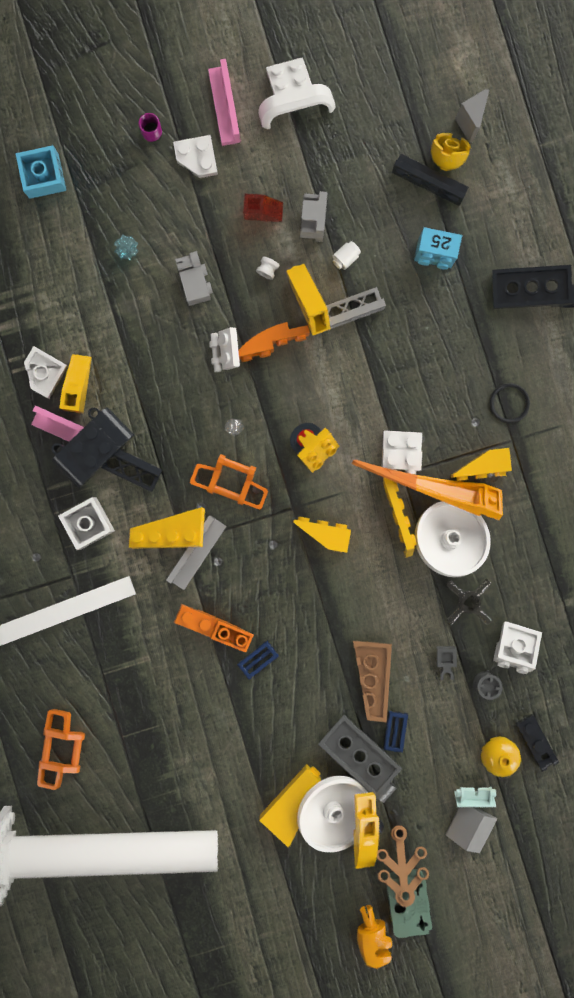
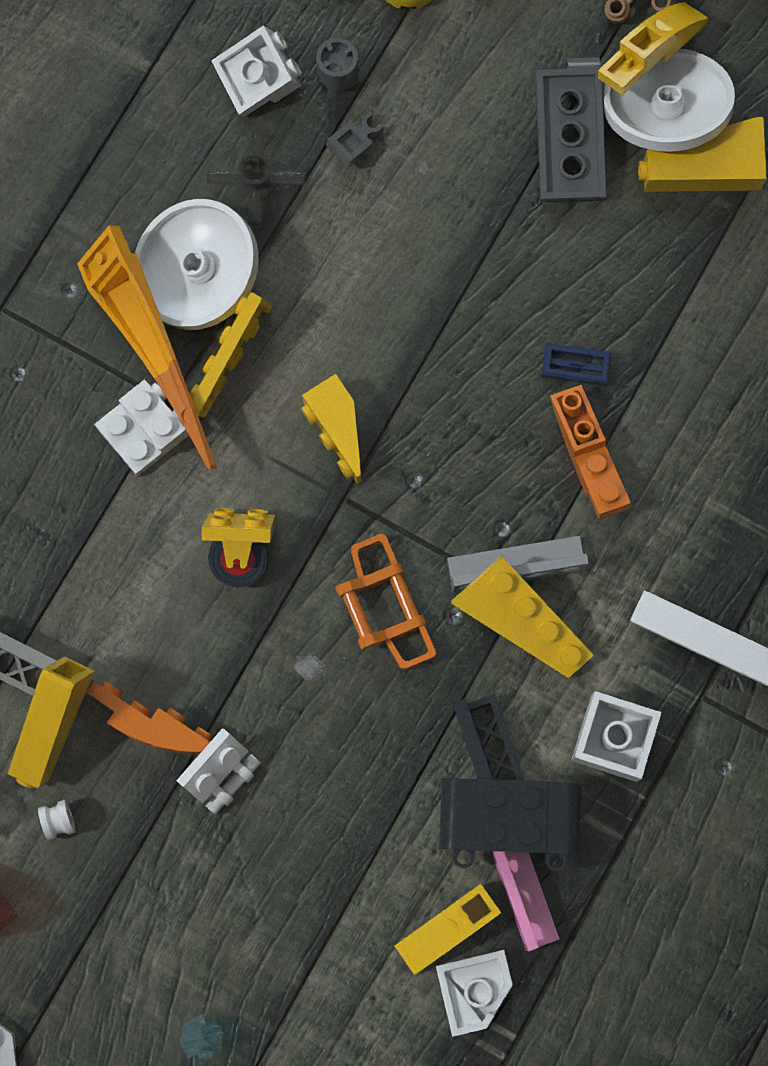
camera: 135 degrees left, 10 degrees down
light grey hinge [175,251,213,306] -> none
medium nougat wing [353,641,392,722] -> none
dark blue tile [383,710,408,753] -> none
yellow slope [451,448,512,481] -> none

